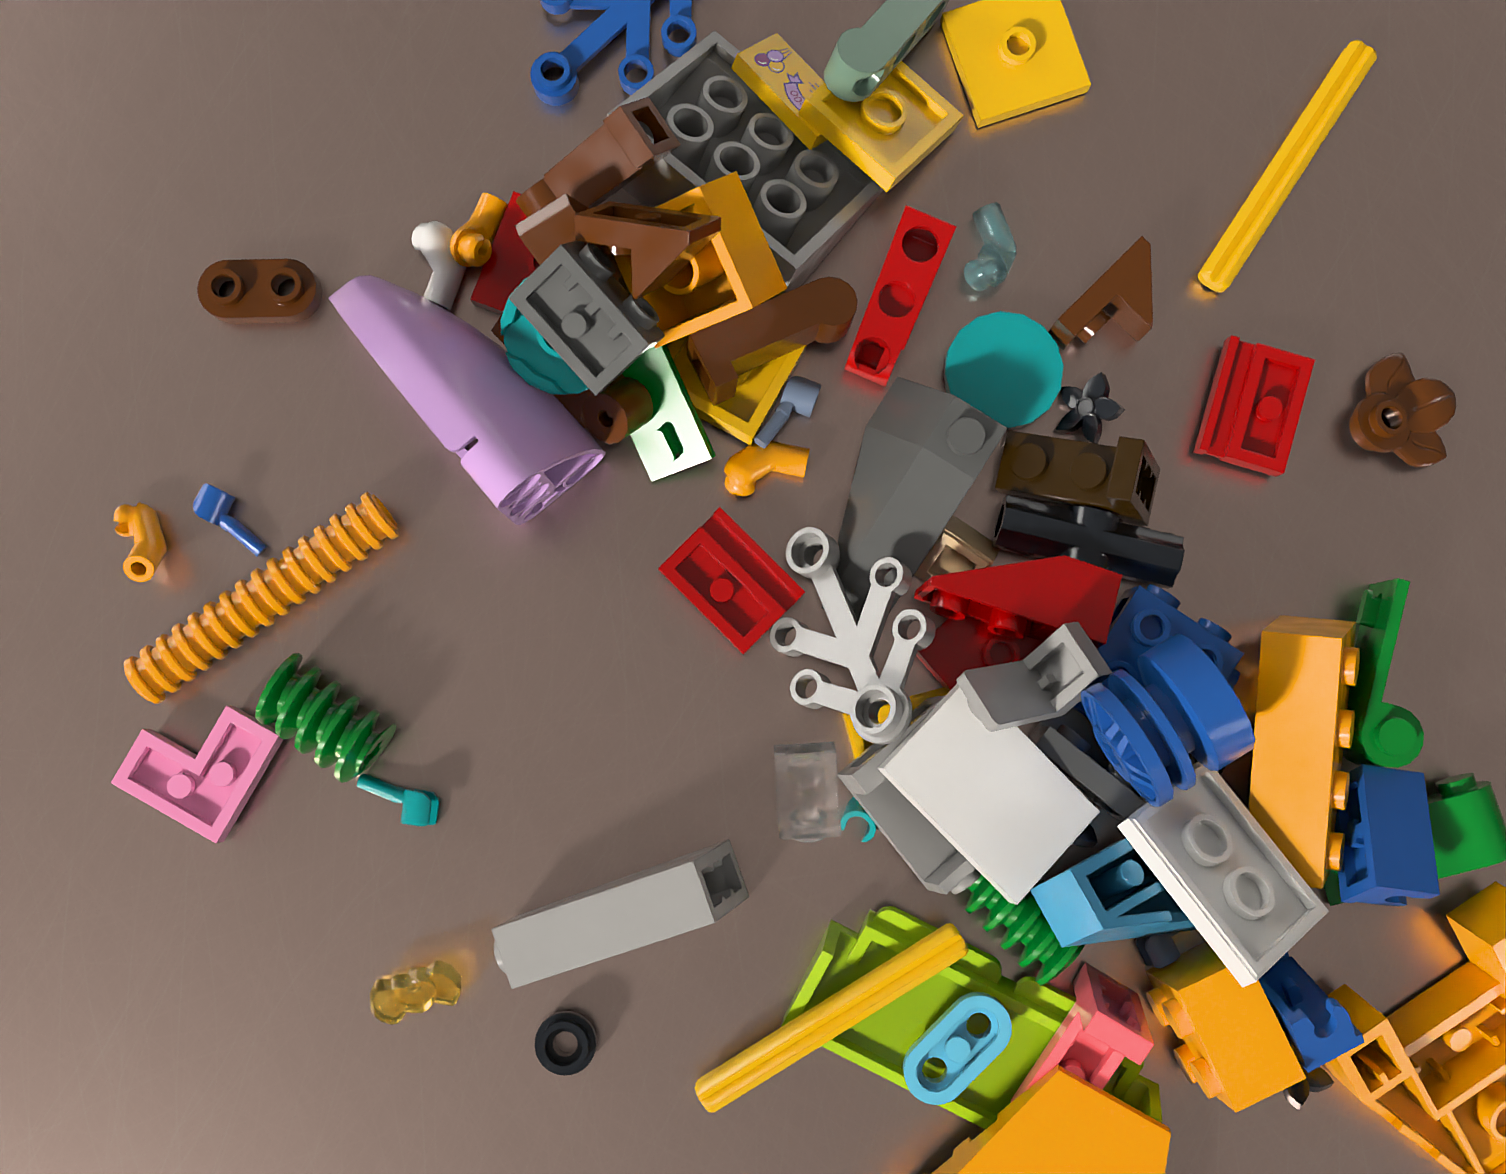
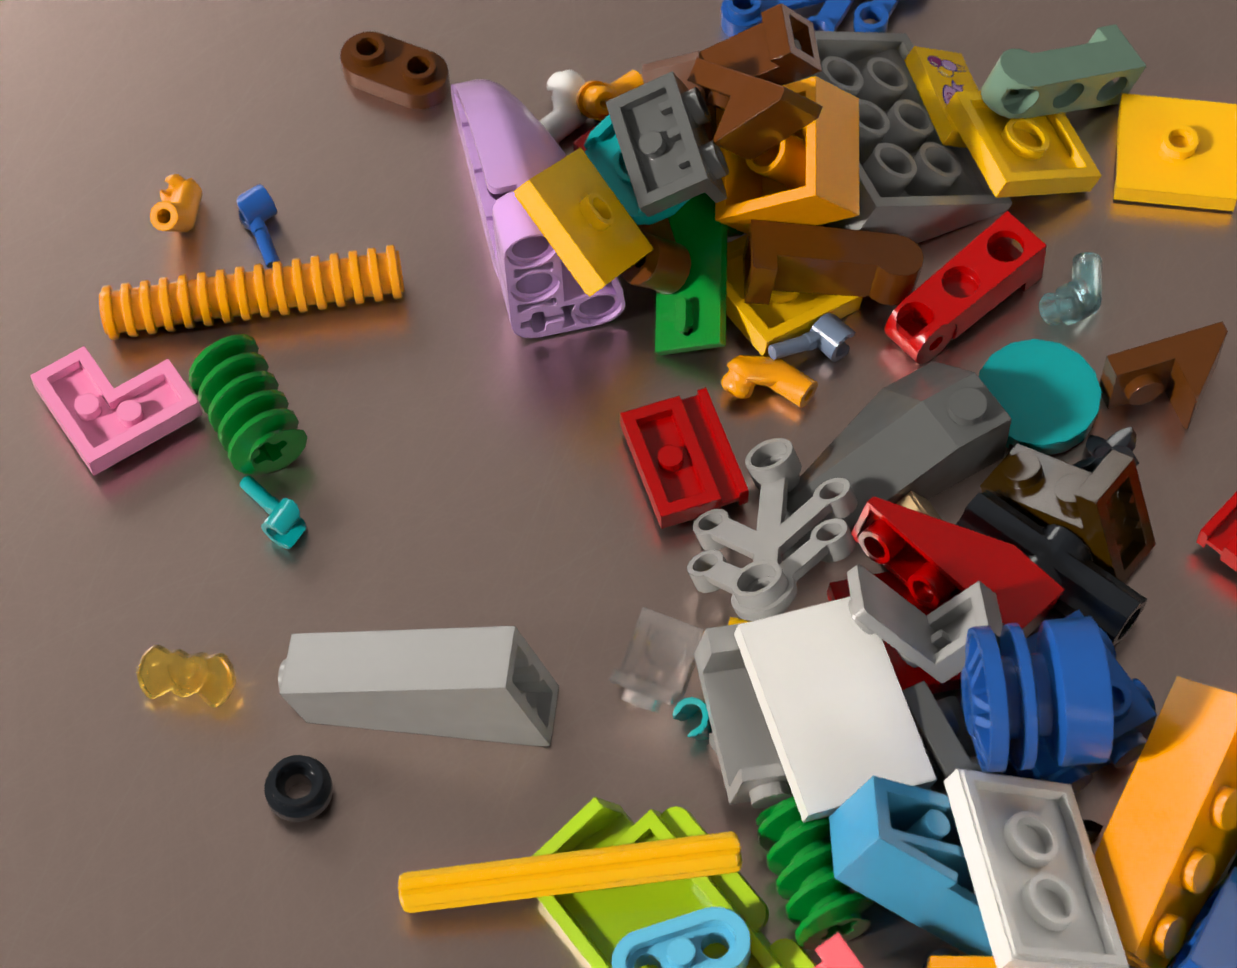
camera: 30 degrees right, 25 degrees down
none -> yellow plate [513,147,654,297]

